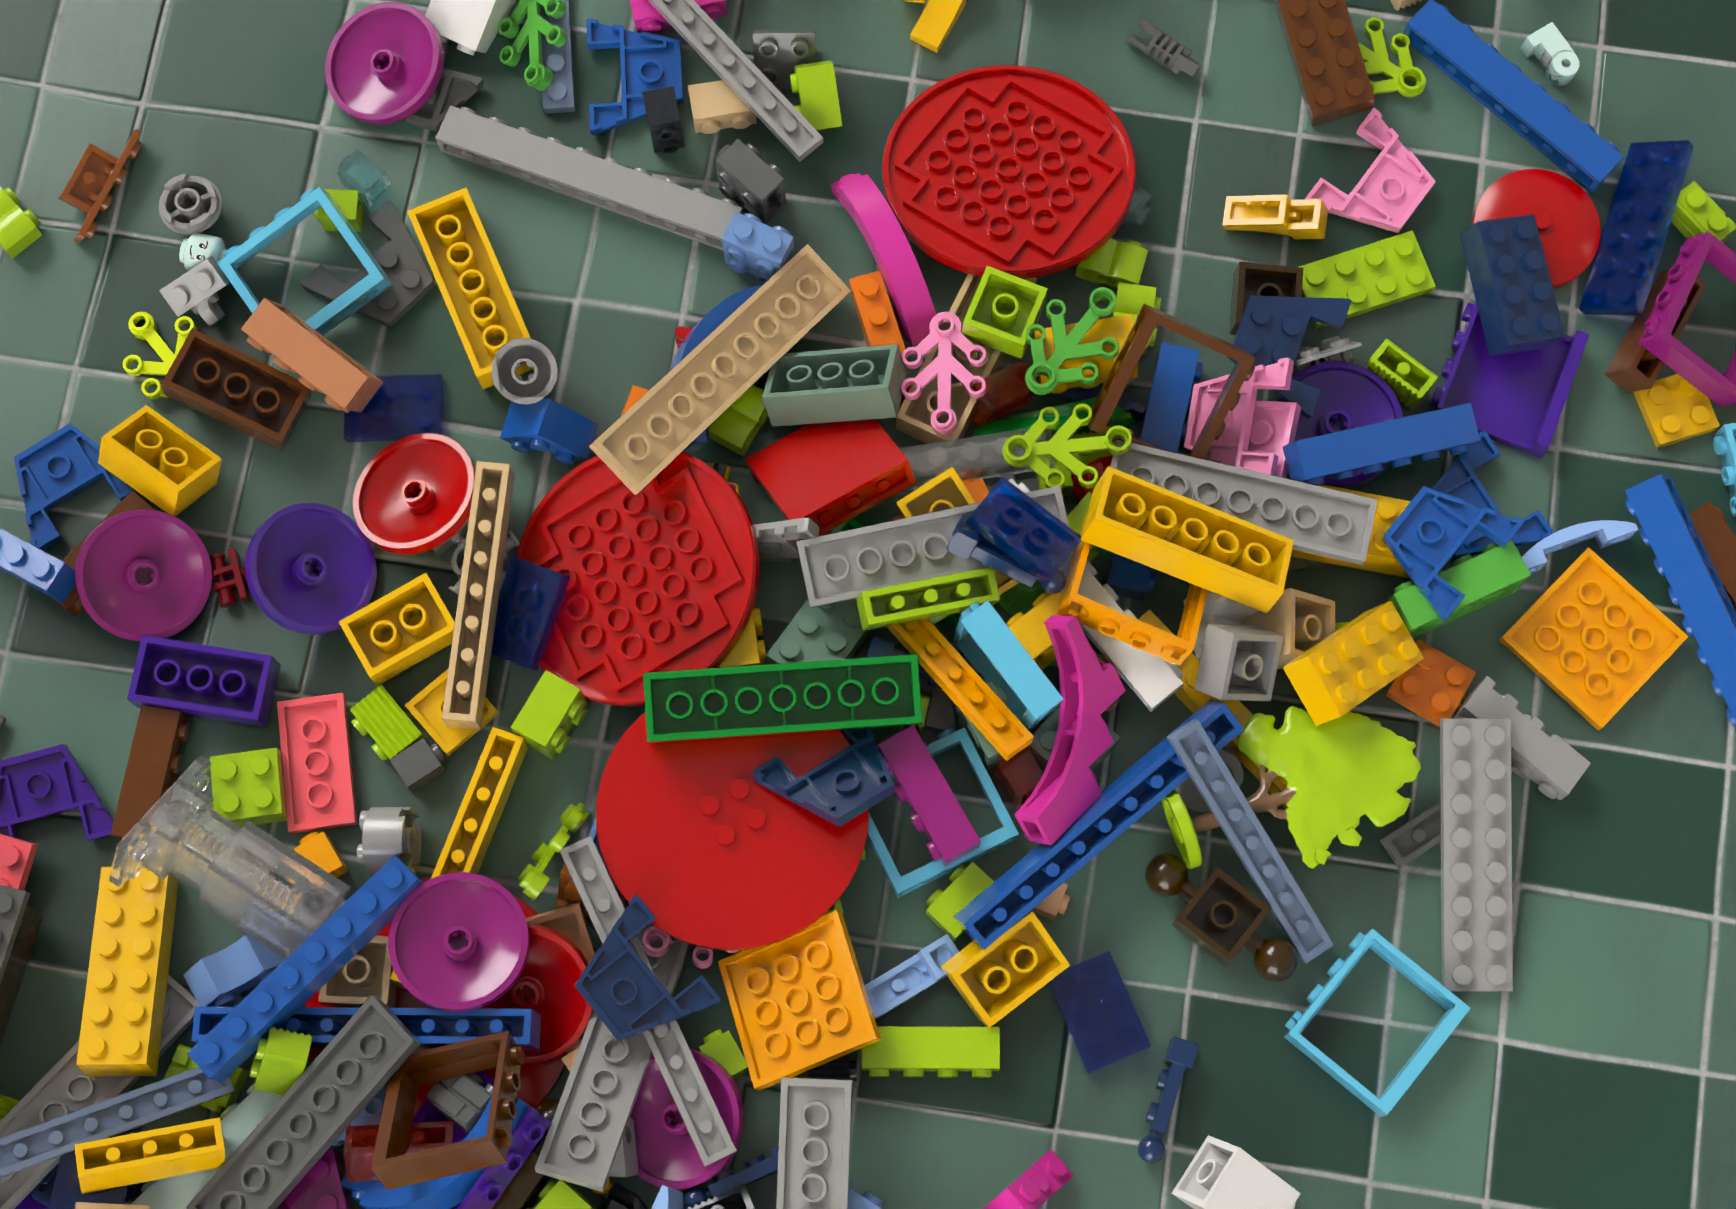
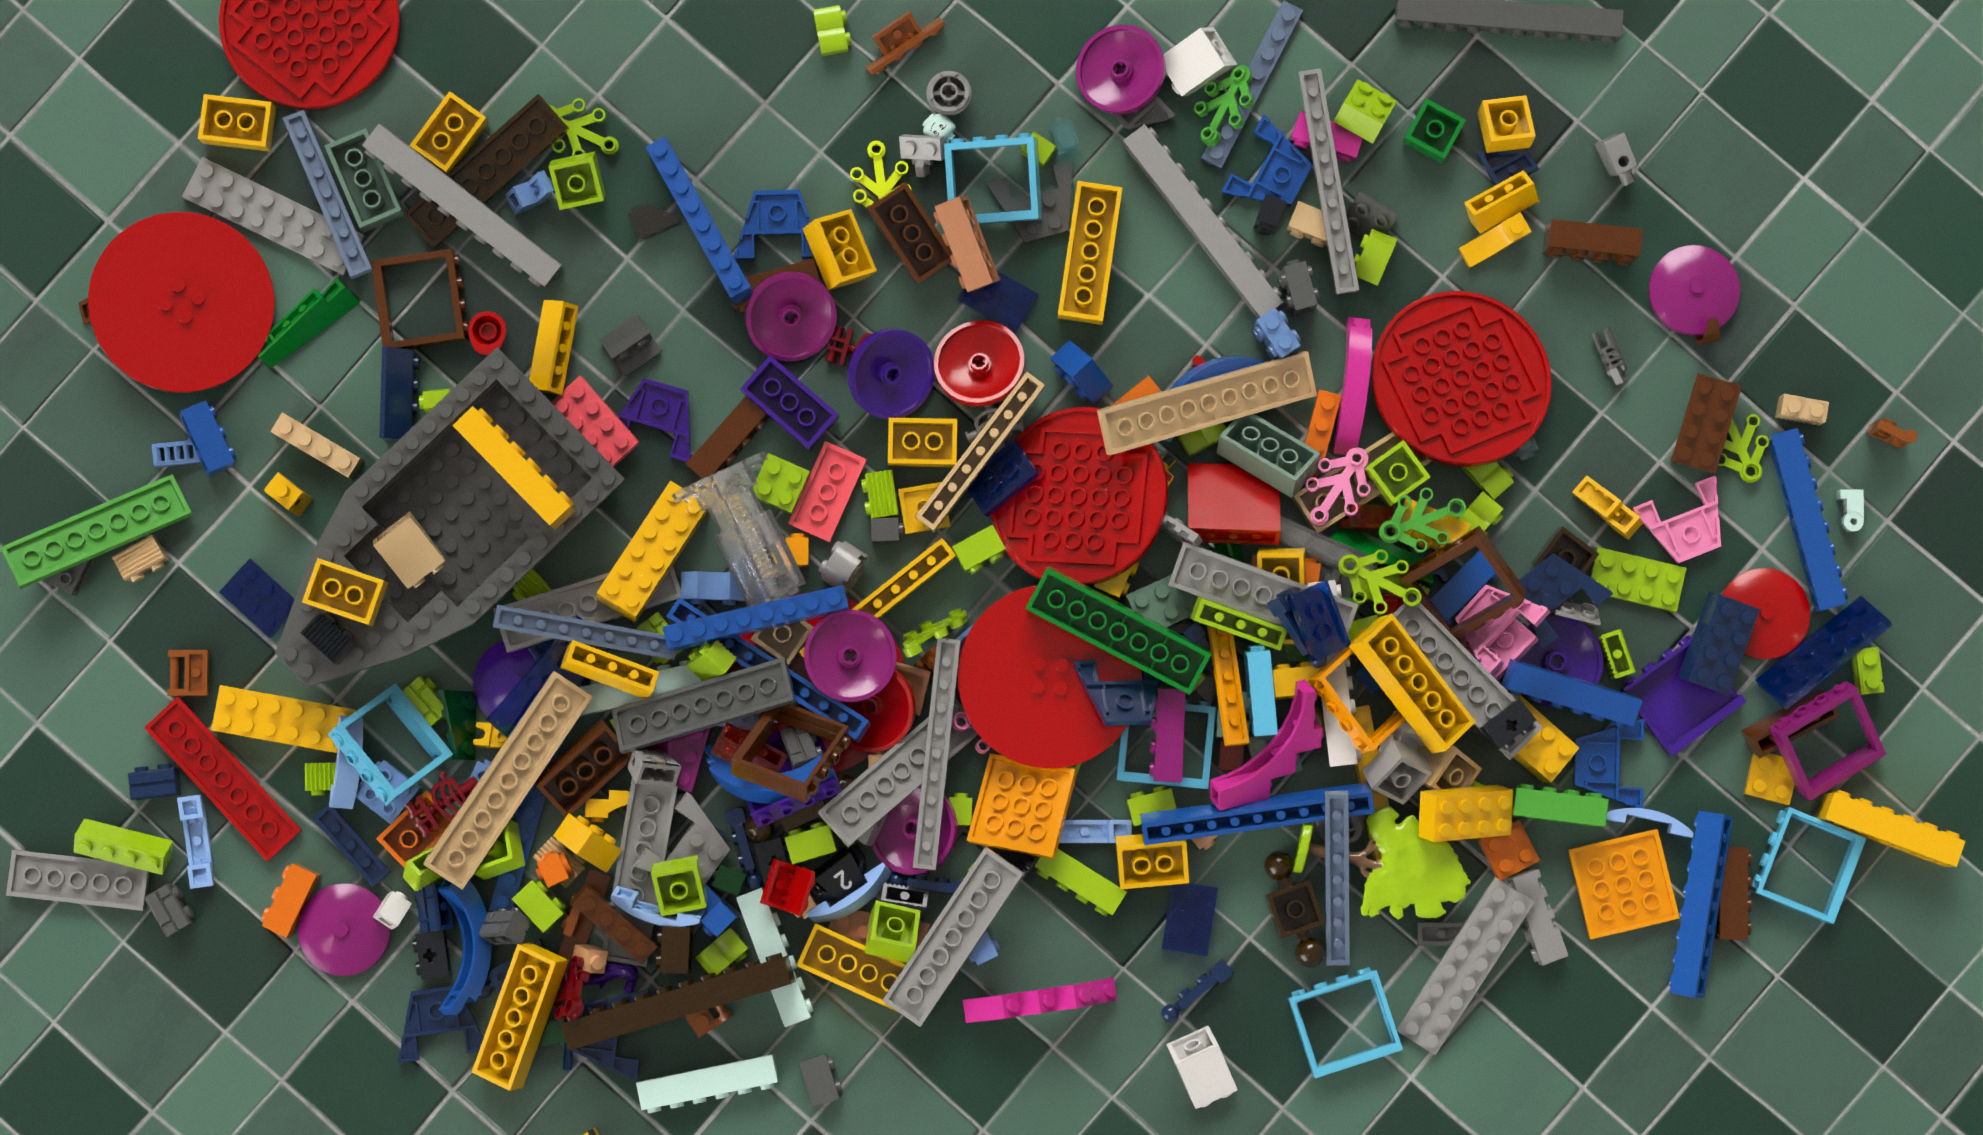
camera: 30 degrees right, 10 degrees up
light grey brick [491,338,558,404] -> none
dark blue wing [574,894,721,1042] -> none
blue wing [1382,486,1524,622] -> none
none -> black brick [1480,698,1537,750]

